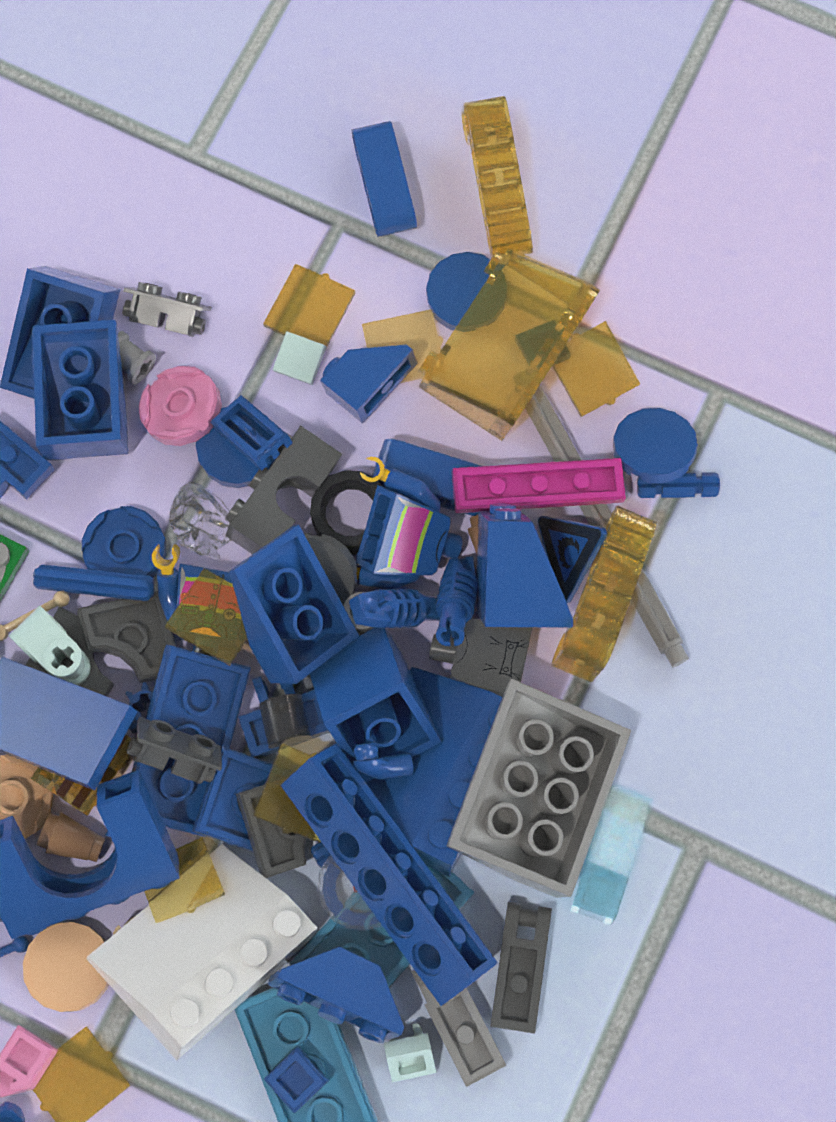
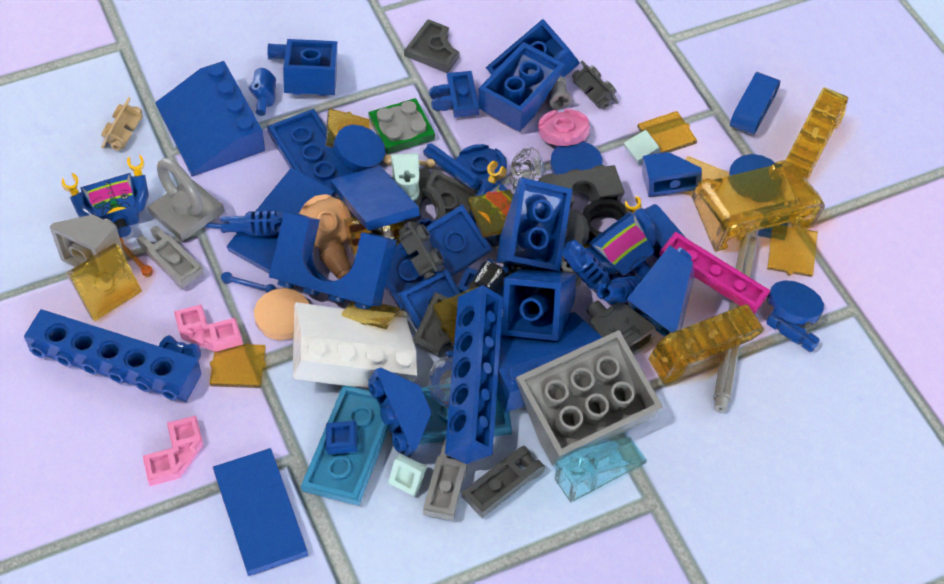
camera: 35 degrees right, 20 degrees down
blue tile [210,395,293,471] -> none
blue arm [353,743,413,780] -> none
black piece [538,516,607,603] -> none

